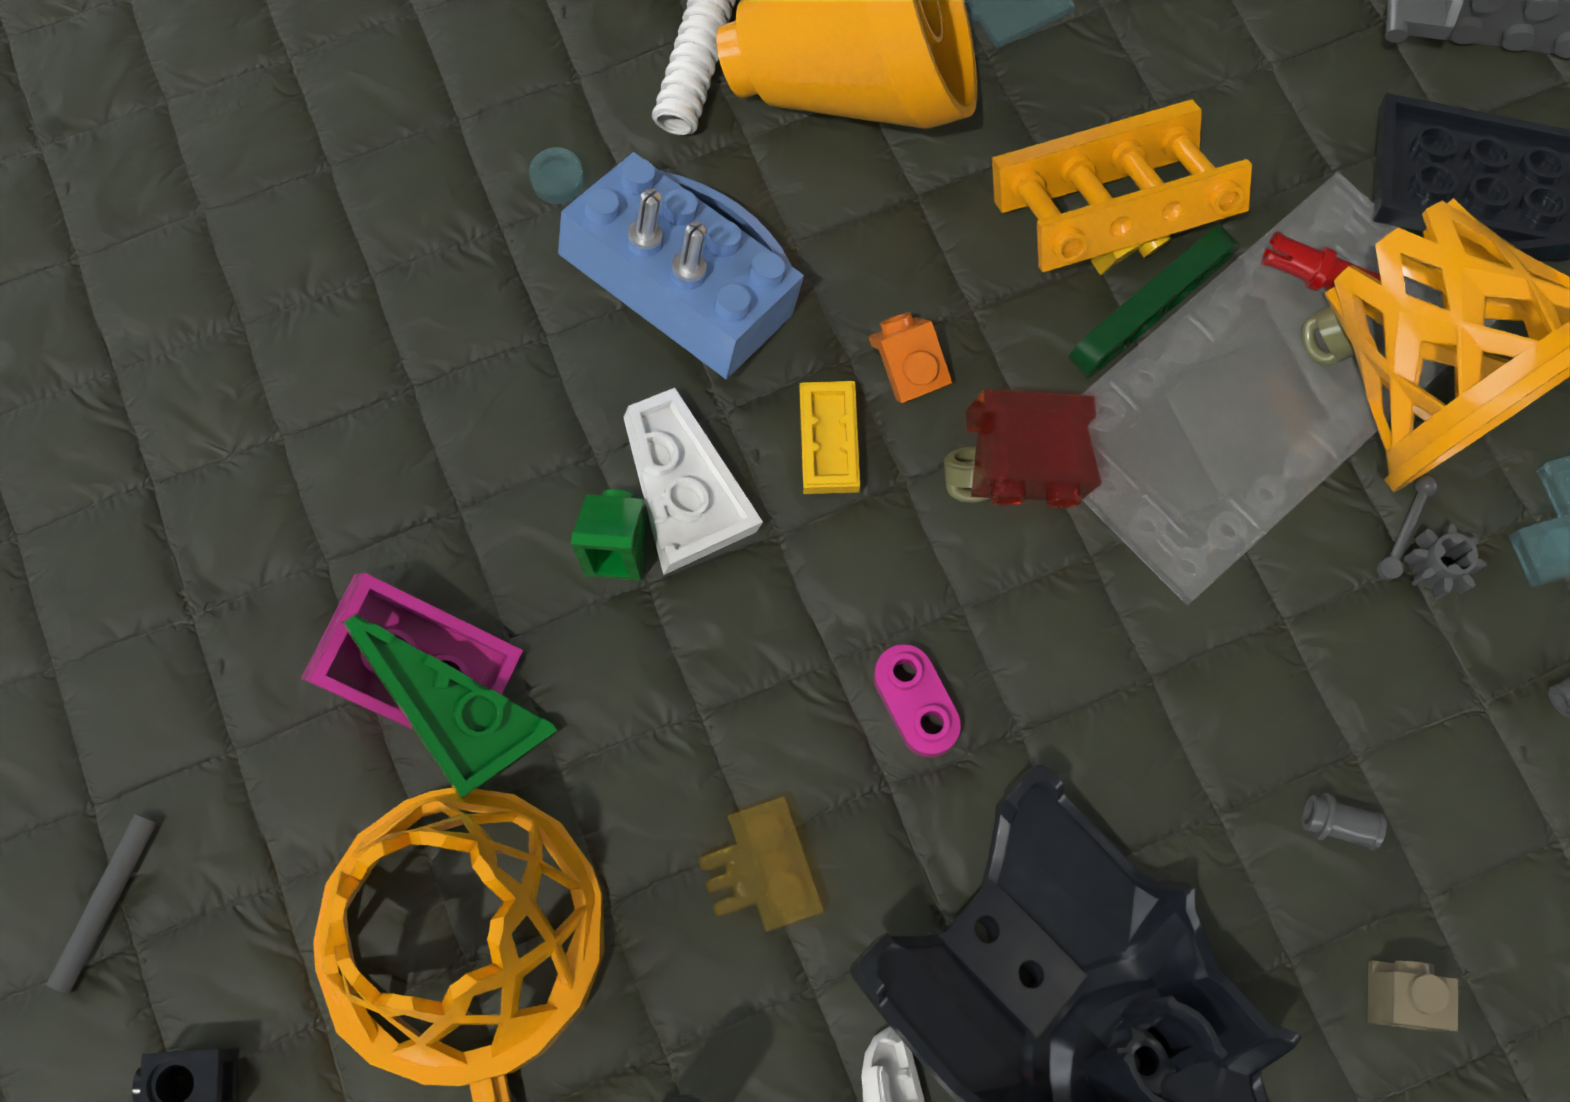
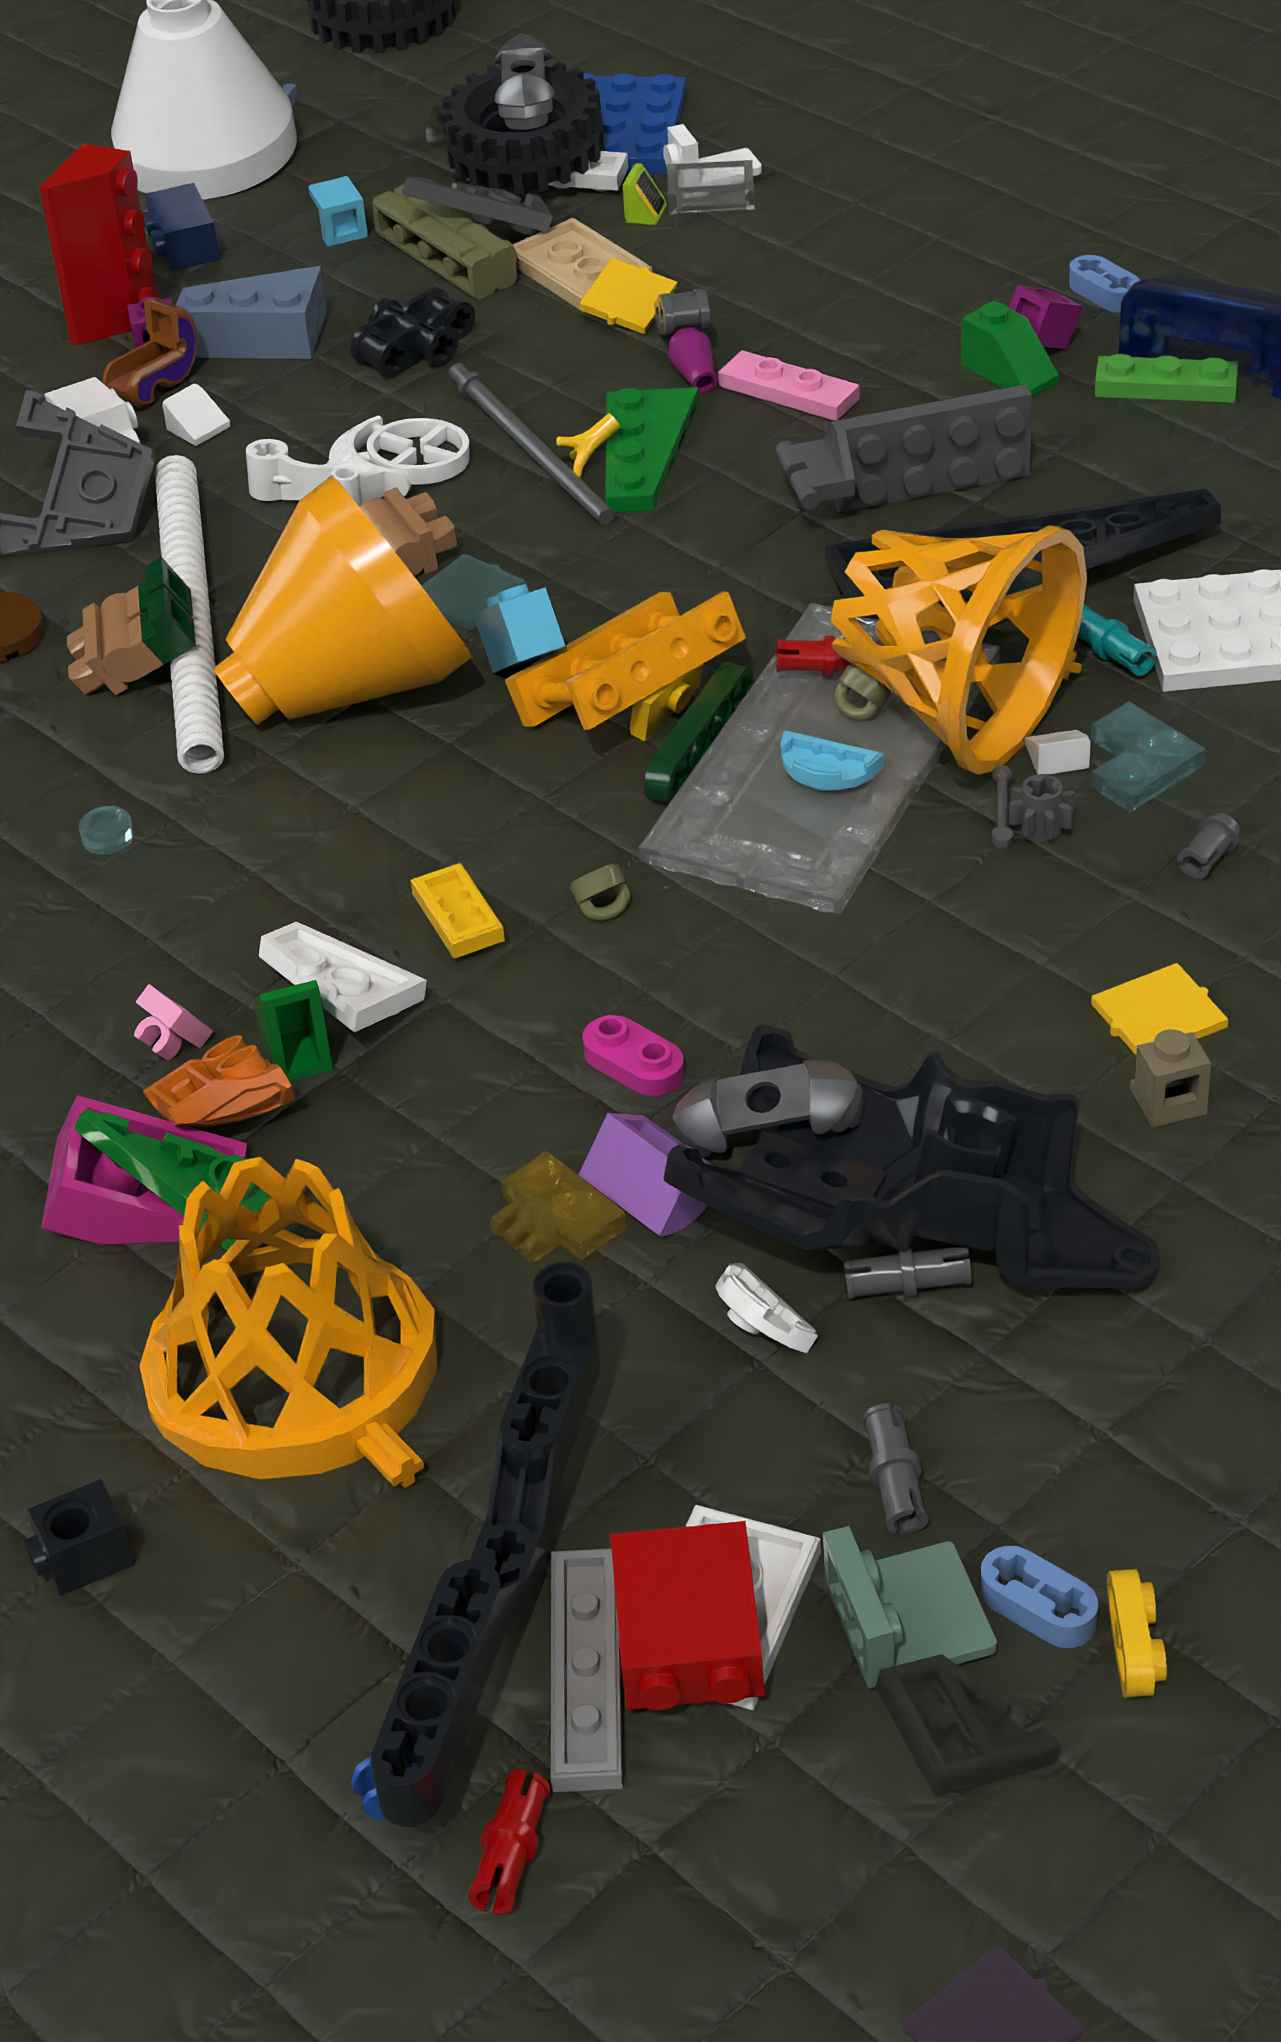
camera: 20 degrees left, 30 degrees down
medium blue piece [558,152,804,380] -> none
orange bracket [868,312,952,403] -> none
clear red hips [966,389,1102,508] -> none
dark grey pin [1301,793,1387,851] -> none
none -> bright pink tile [134,984,213,1061]
none -> orange slope [143,1035,296,1127]
none -> medium azure brick [473,584,565,673]
none -> medium lavender brick [579,1113,712,1236]
none -> flat silver piece [672,1059,864,1157]
none -> medium azure plate [780,730,884,791]
none -> white slope [1025,730,1091,775]
none -> yellow piece [1091,963,1228,1055]

